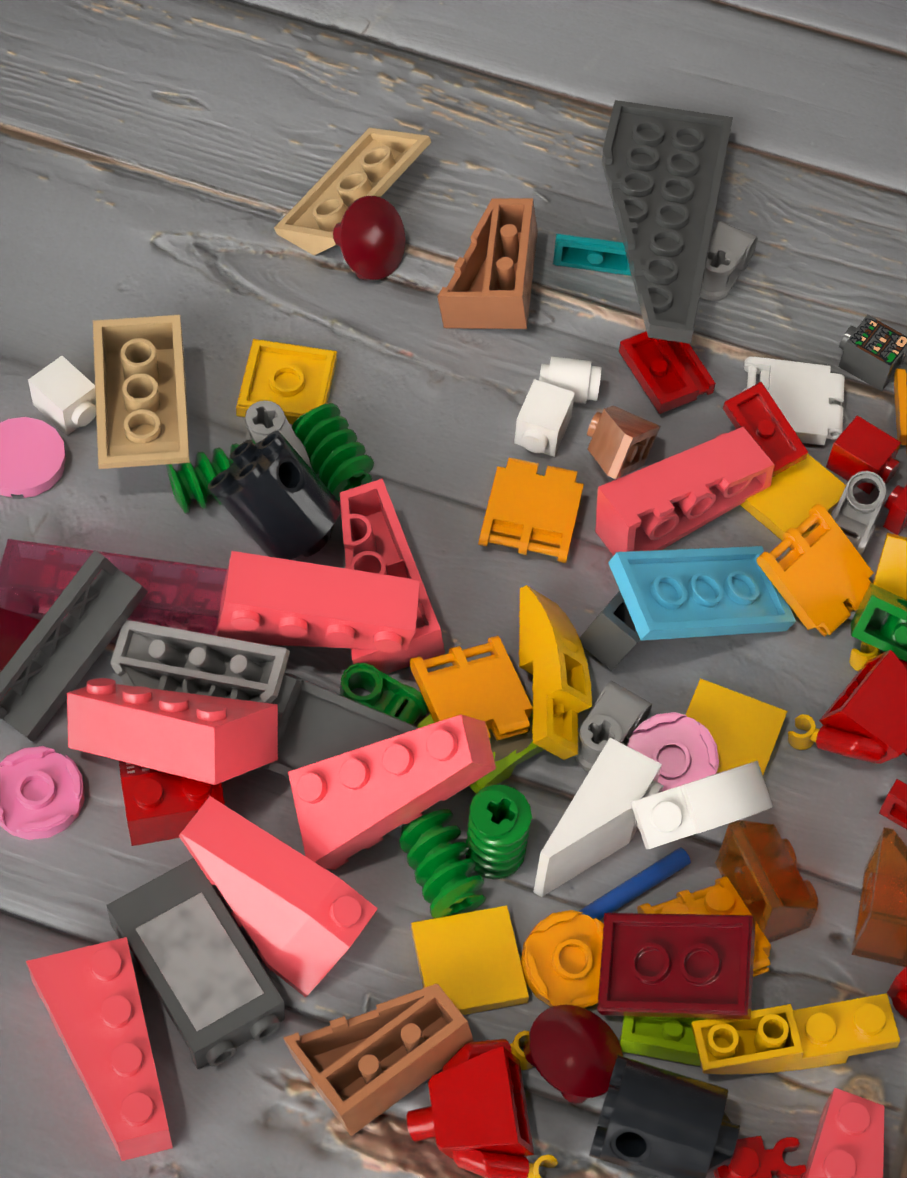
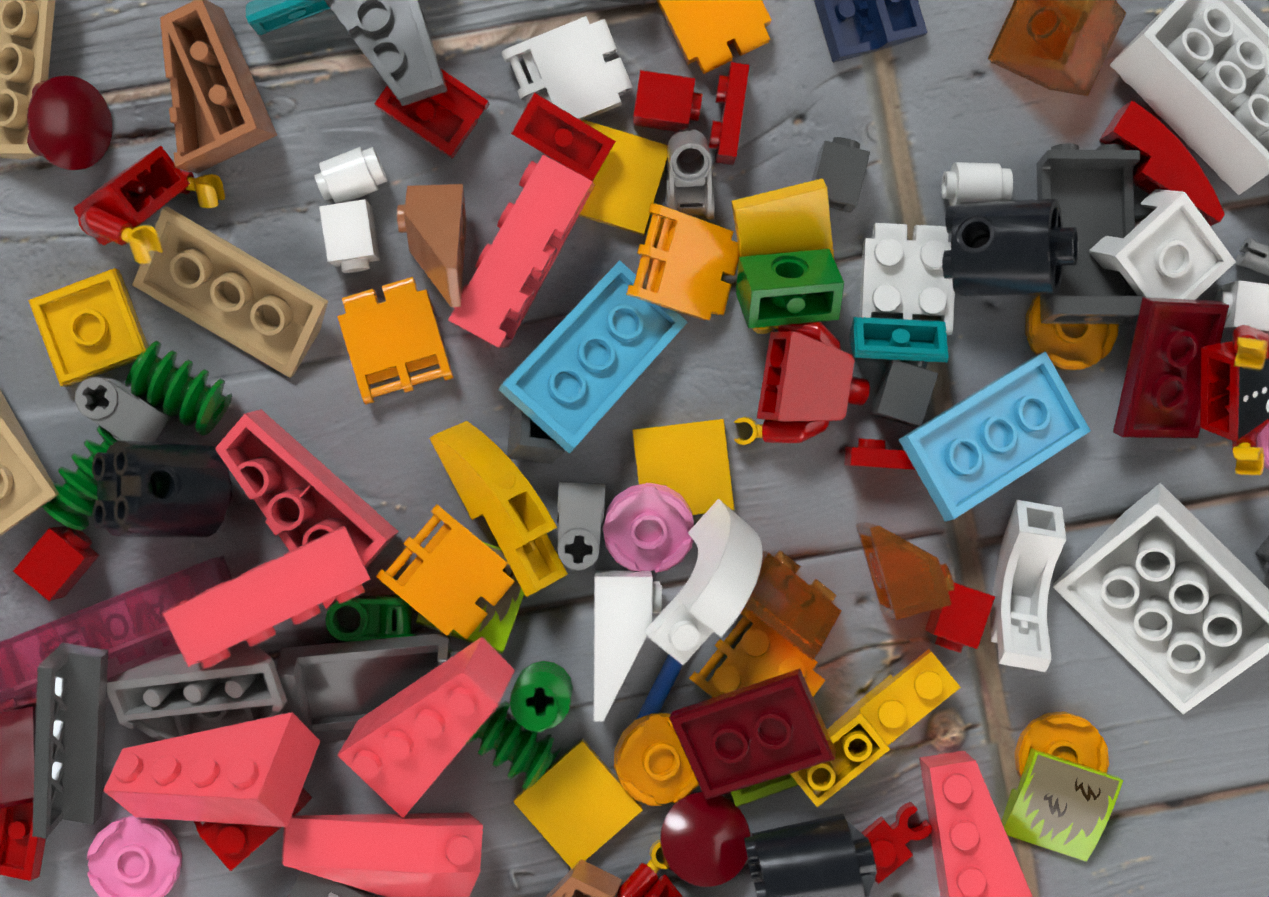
camera: 25 degrees left, 30 degrees up
none -> red brick [13,526,100,601]
none -> red torso [74,145,225,264]
none -> tan slope [132,206,328,378]

